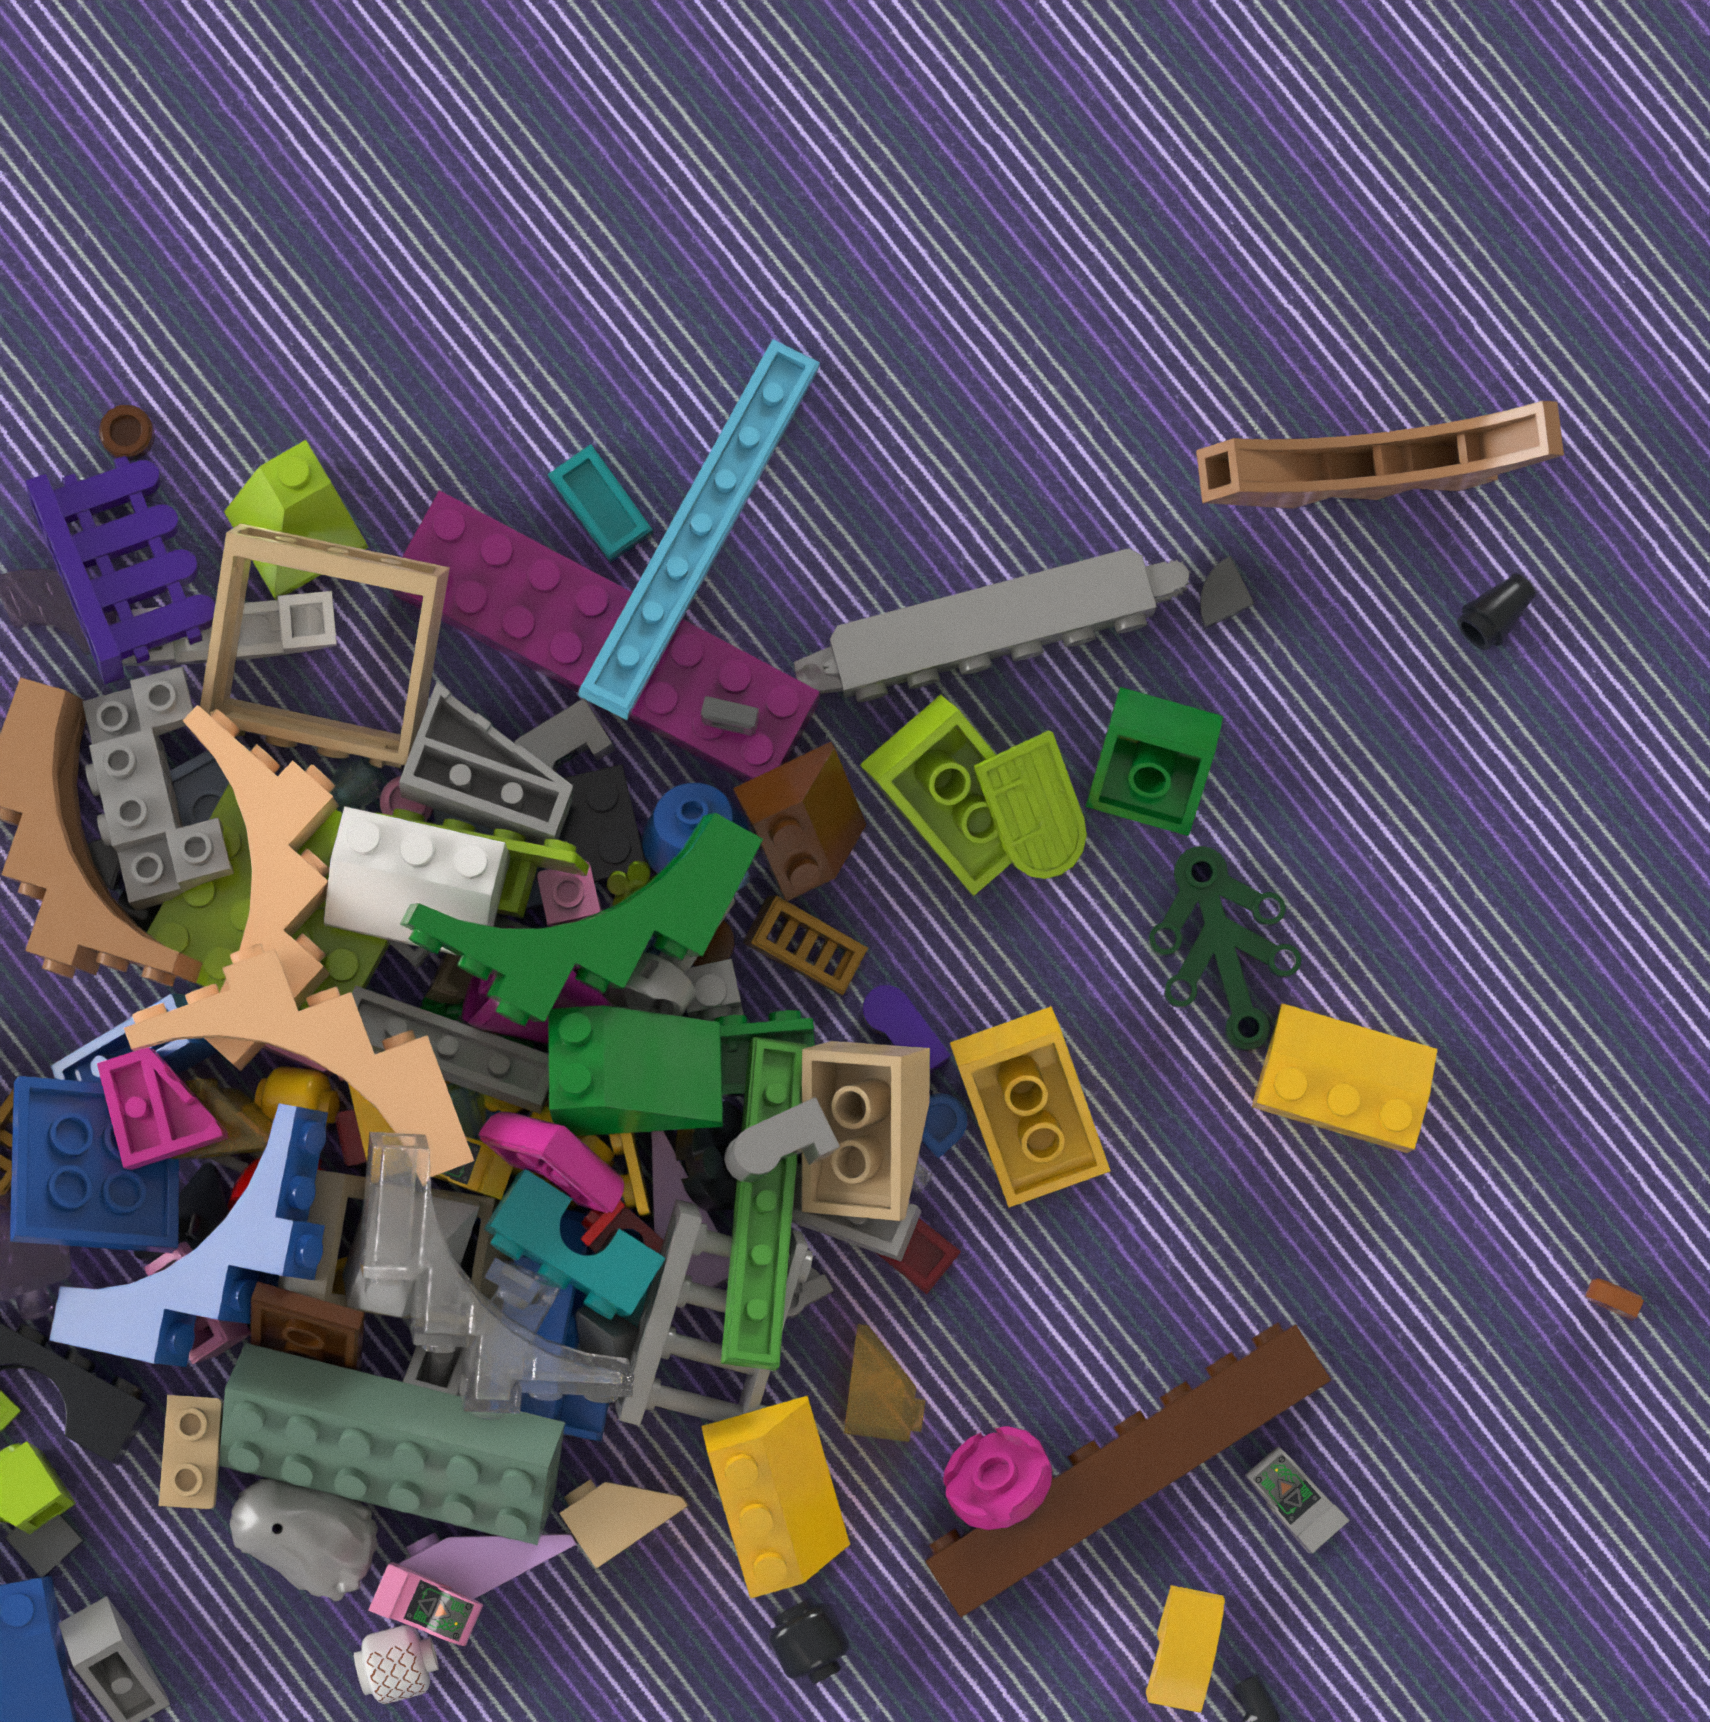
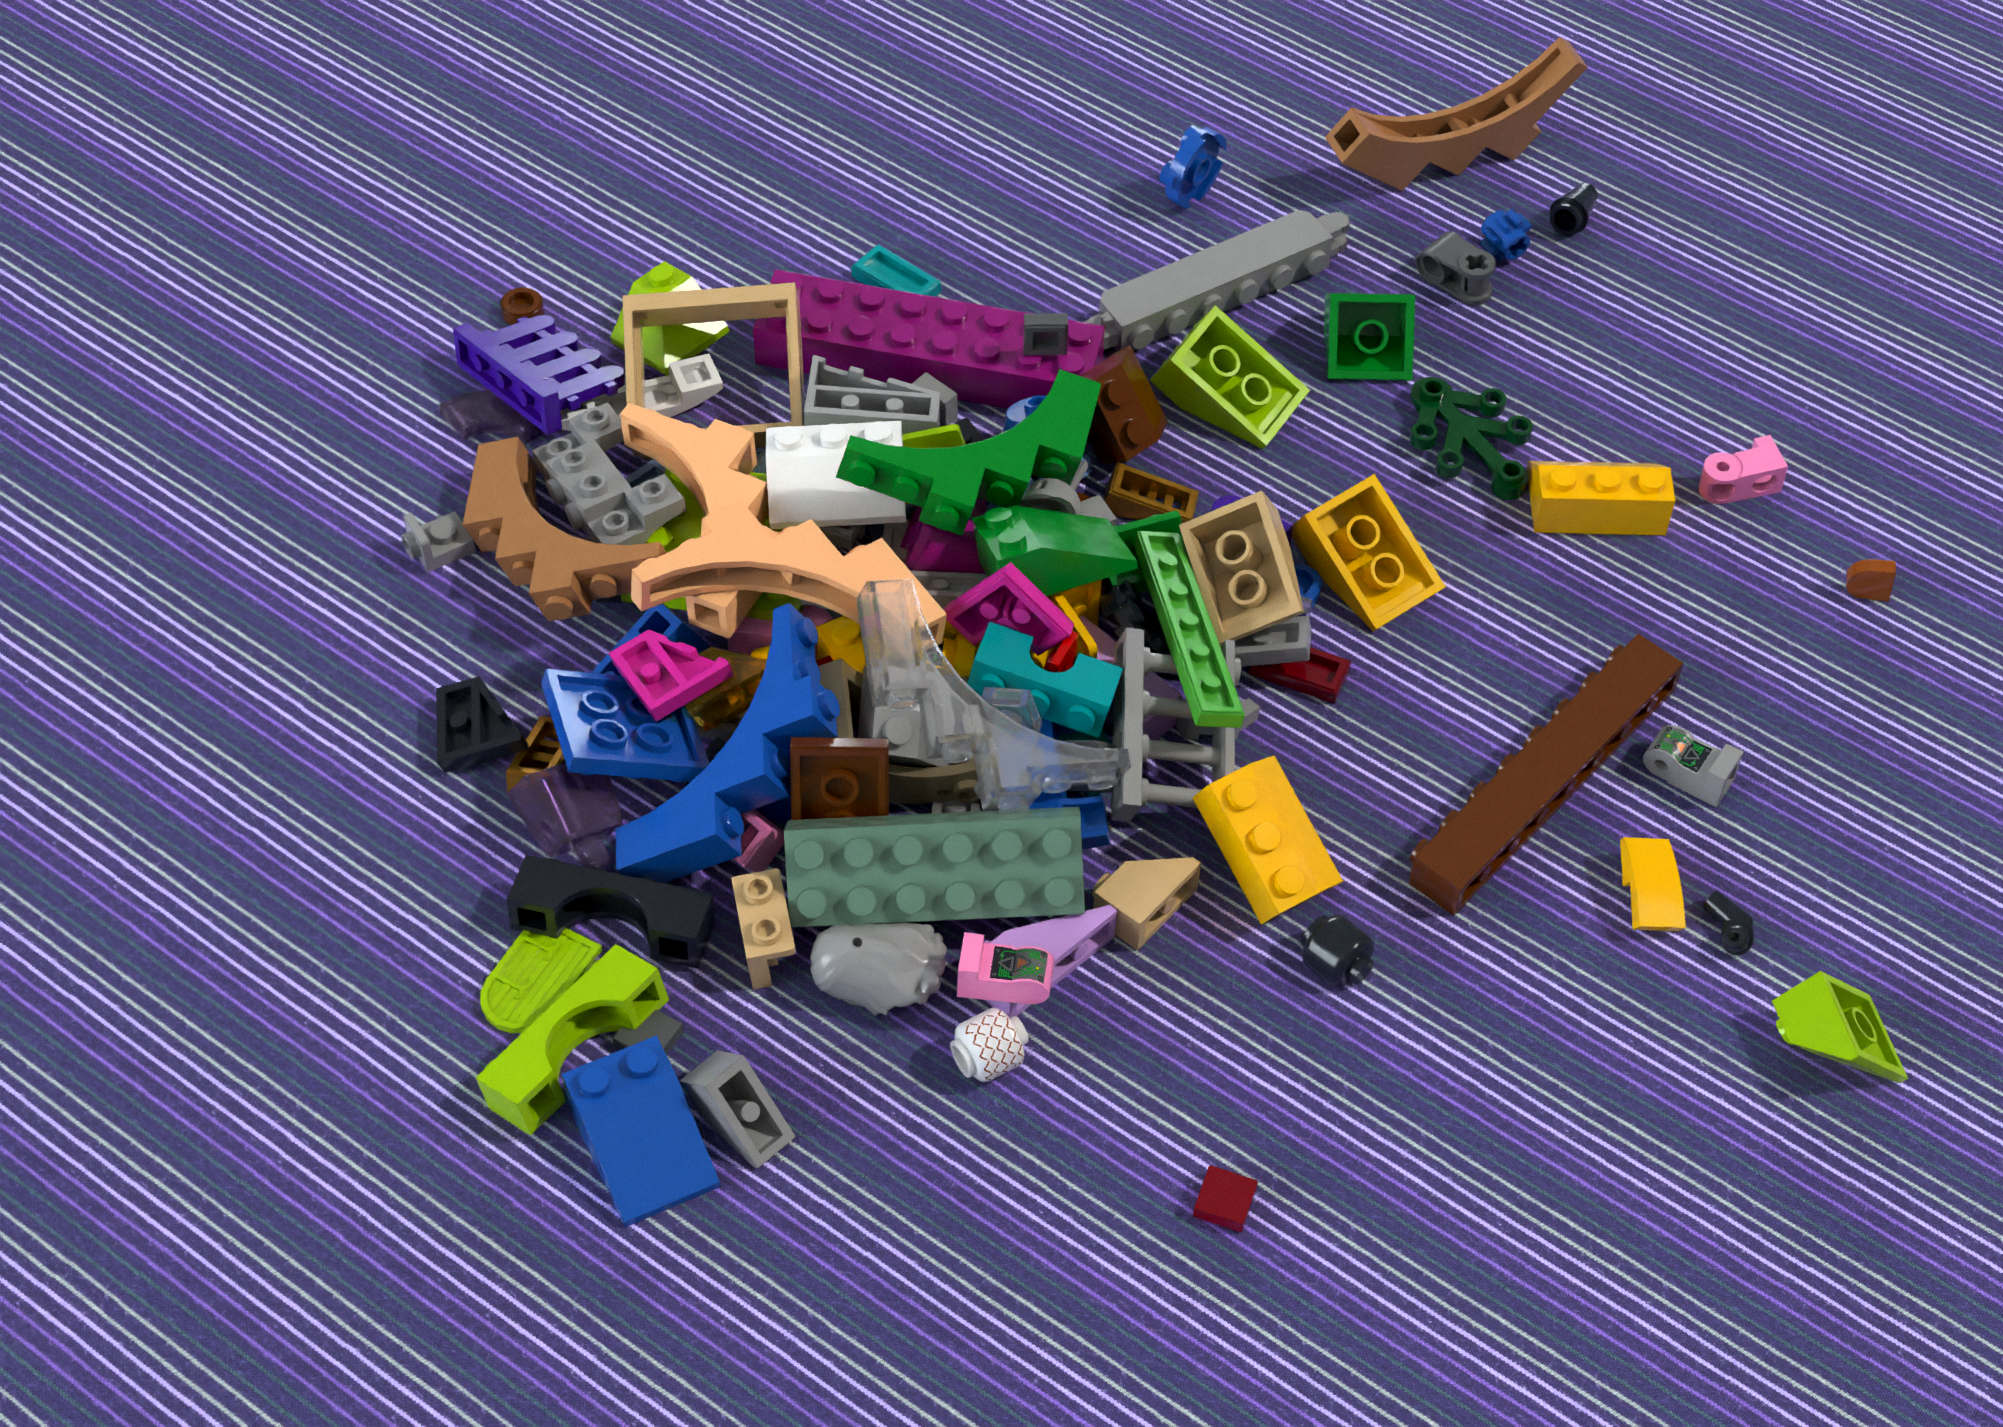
camera: 15 degrees left, 30 degrees down
medium azure tile [578,339,820,720] -> none
light grey leg [724,1097,840,1183] -> none
clear yellow slope [844,1324,925,1442] -> none
dark pink tile [943,1426,1052,1530] -> none
lime window [973,730,1087,879] -> none
dark grey tile [1199,556,1254,629] -> none
none -> blue plate [1159,126,1226,208]
none -> dark grey piece [1415,231,1496,305]
none -> blue gear [1479,209,1532,261]
none -> bright pink leg [1698,435,1788,504]

